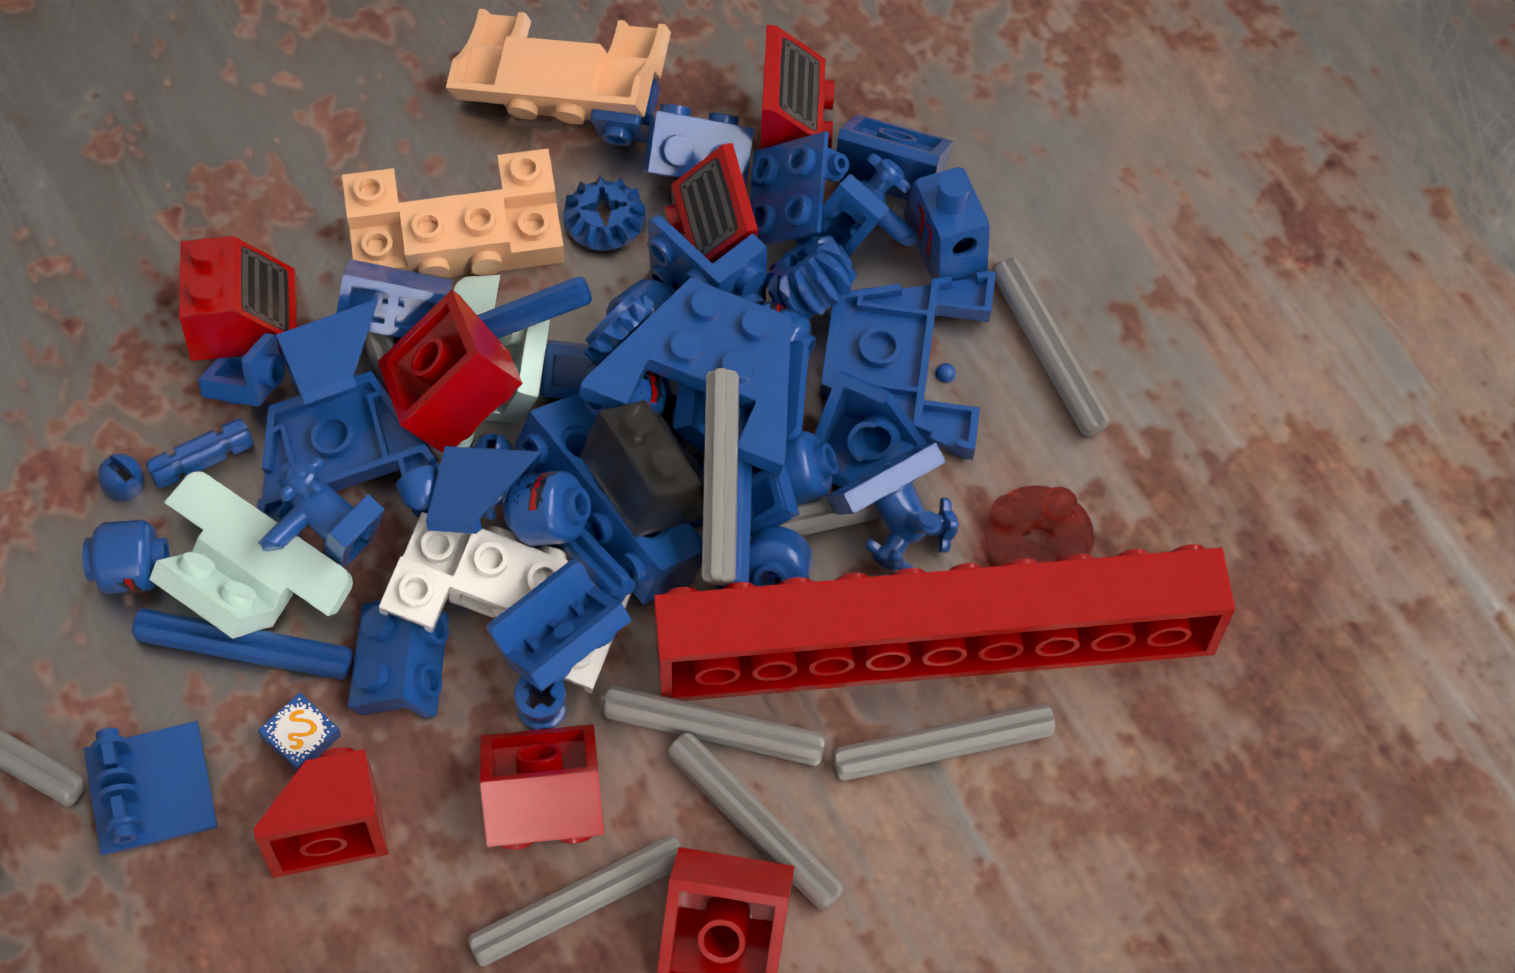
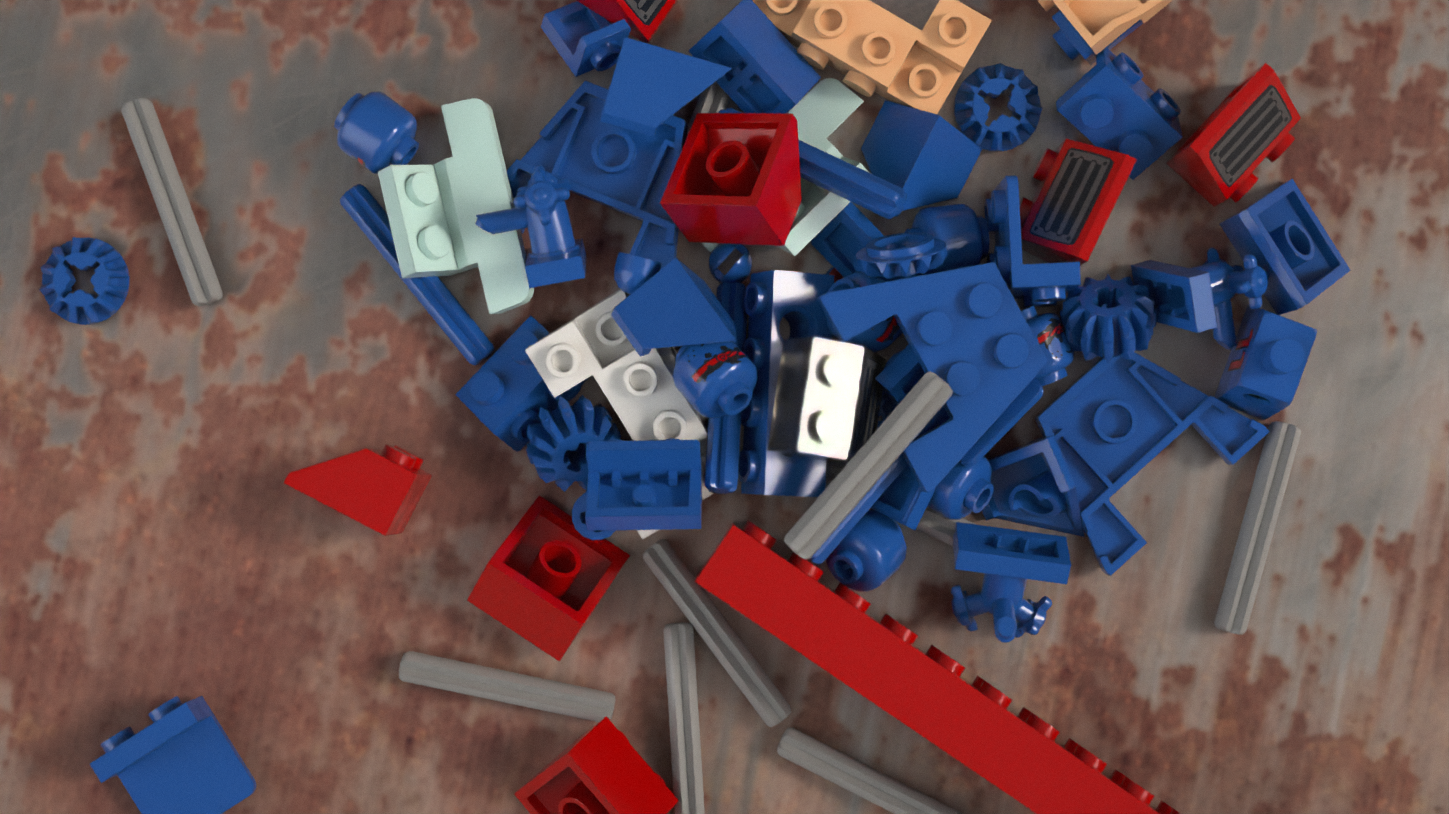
camera: 40 degrees right, 25 degrees up
blue hinge [83,721,218,856] -> none
blue hinge [98,453,145,501] -> none
blue axle [146,419,253,488] -> none
tile [258,692,341,772] -> none
blue hinge [750,131,849,246] -> none
blue piece [935,363,956,383] -> none
clear red plate [983,485,1094,567] -> none
none -> blue gear [526,394,621,492]
none -> blue slope [860,100,982,211]

